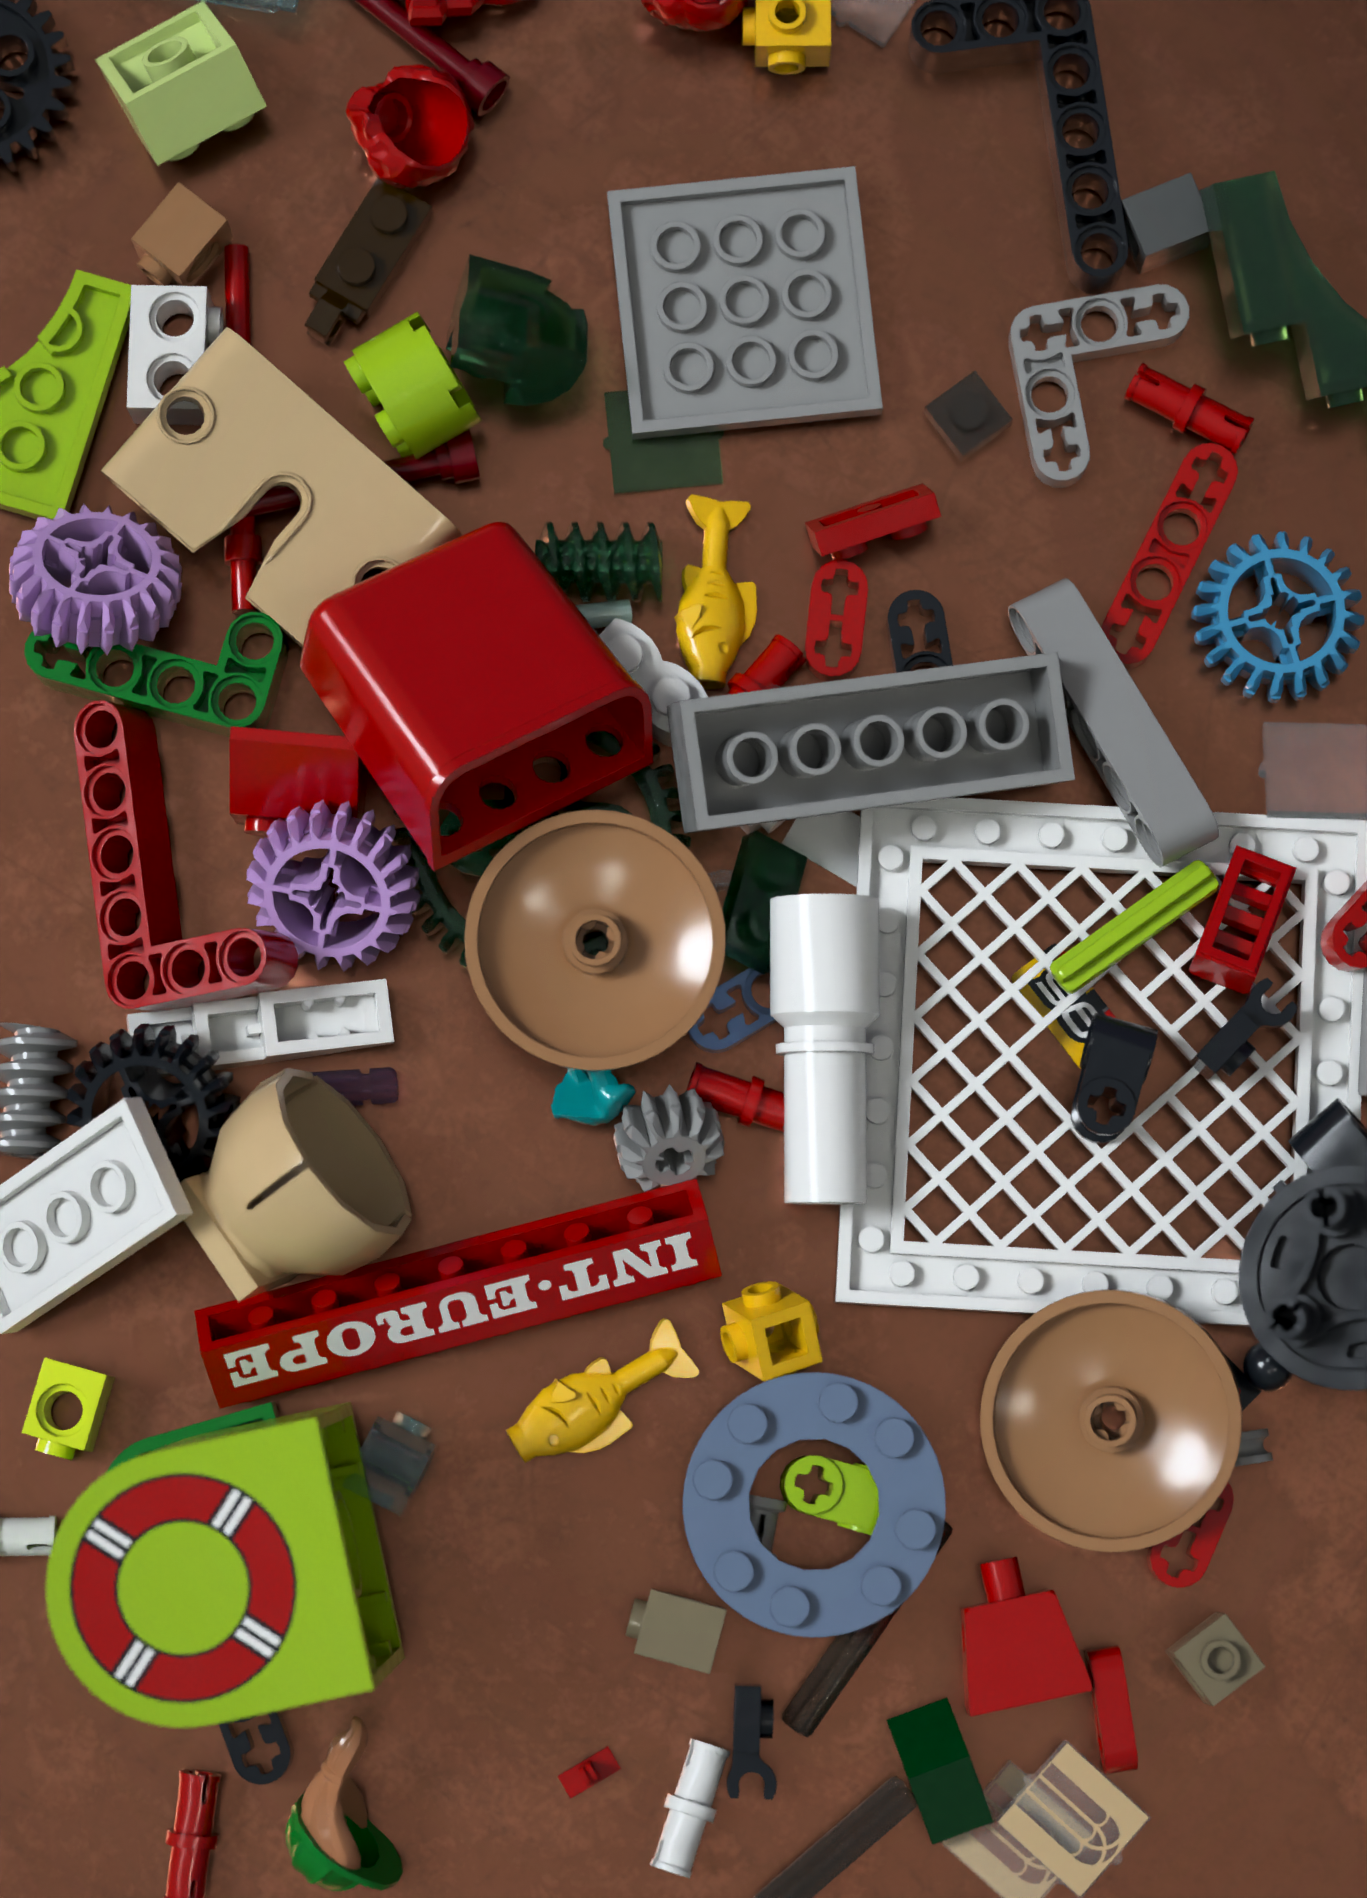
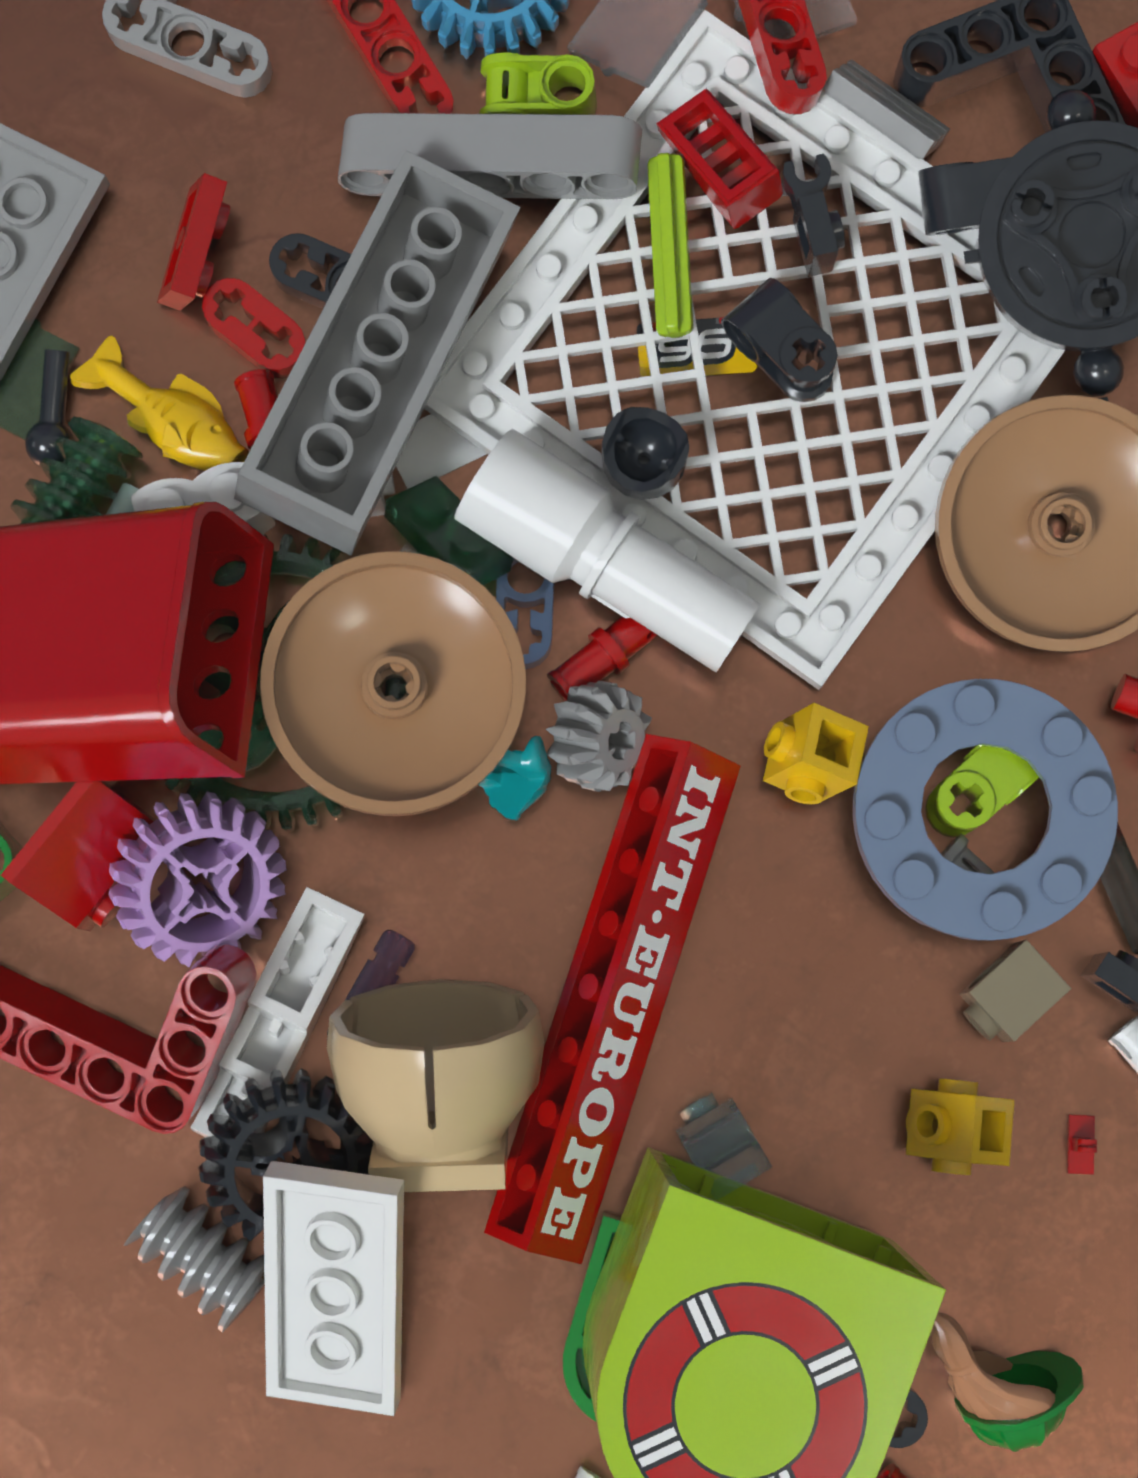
camera: 55 degrees left, 0 degrees up
neon yellow brick [22,1357,115,1460] -> none
yellow animal [506,1318,699,1463] -> none
clear smoke plate [924,371,1013,462] -> none
none -> black bar [25,349,76,469]
none -> lime piece [479,52,597,115]
none -> black piece [601,407,689,500]
none -> yellow brick [906,1078,1015,1175]

